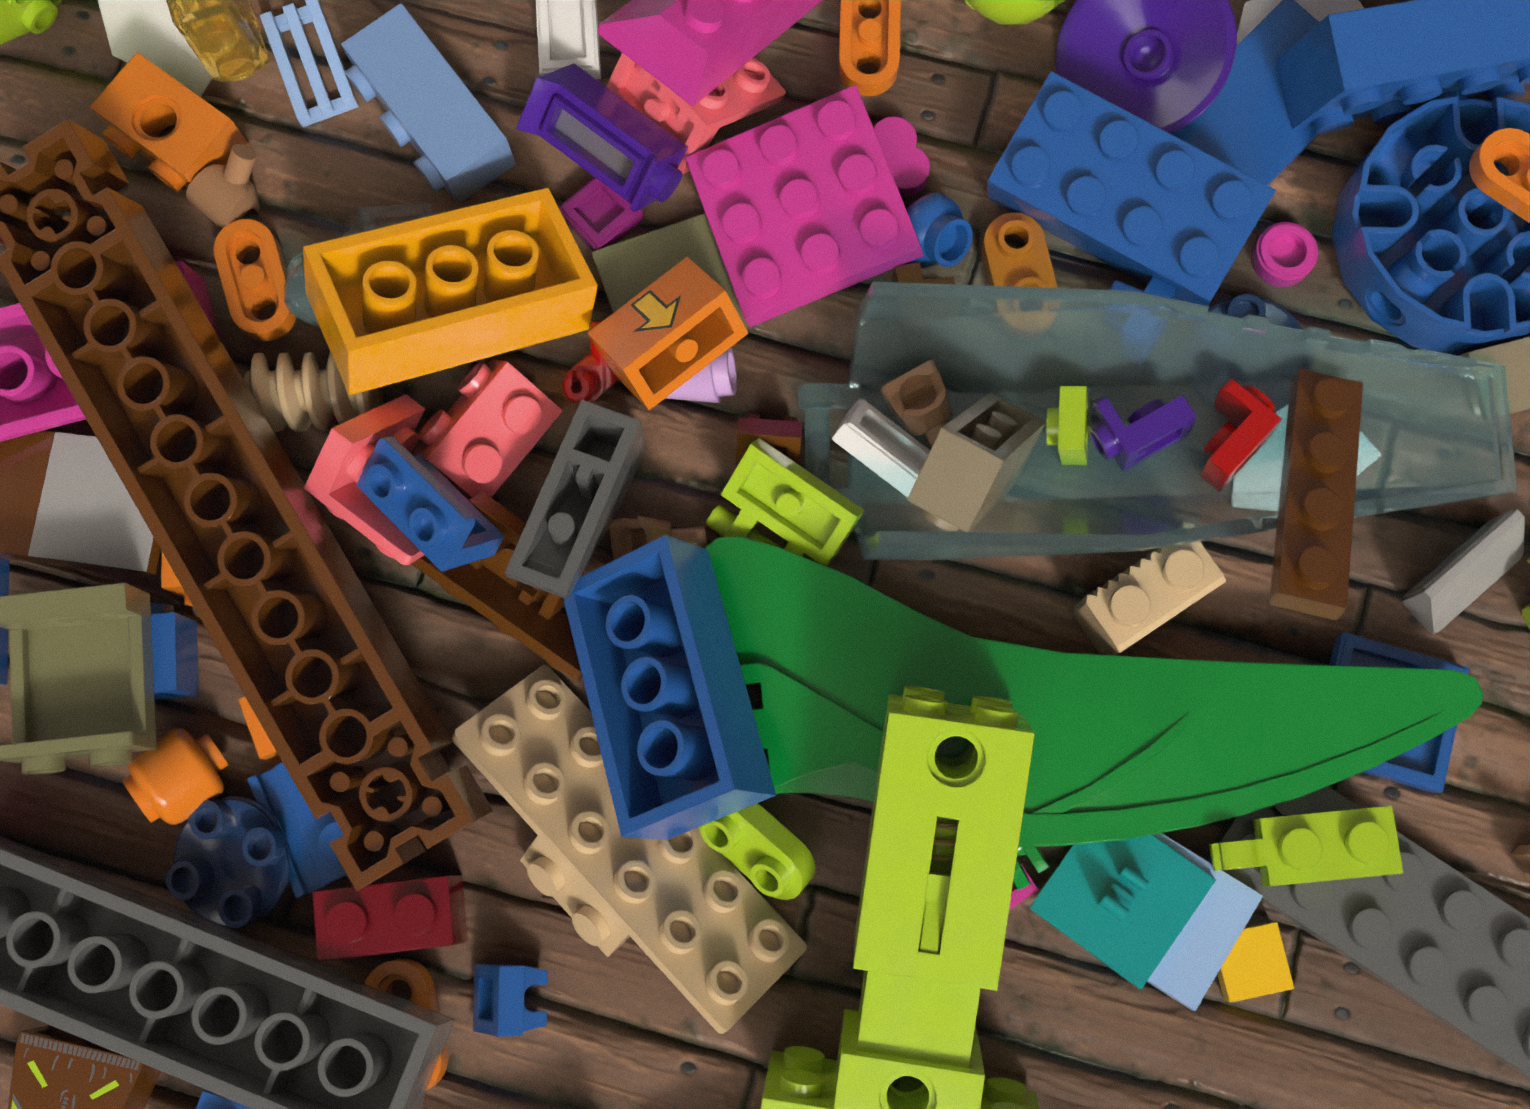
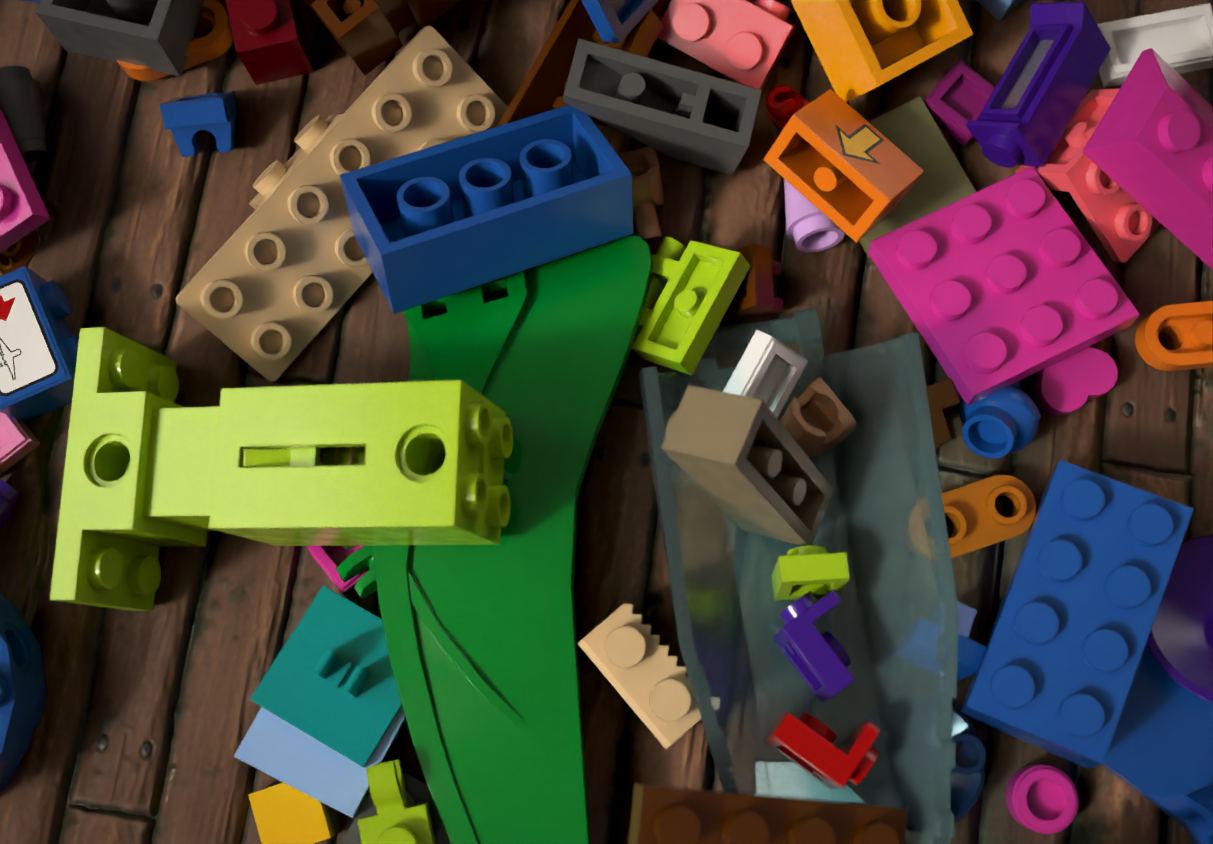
camera: 80 degrees right, 0 degrees up
lime plate [698,803,816,900] -> none

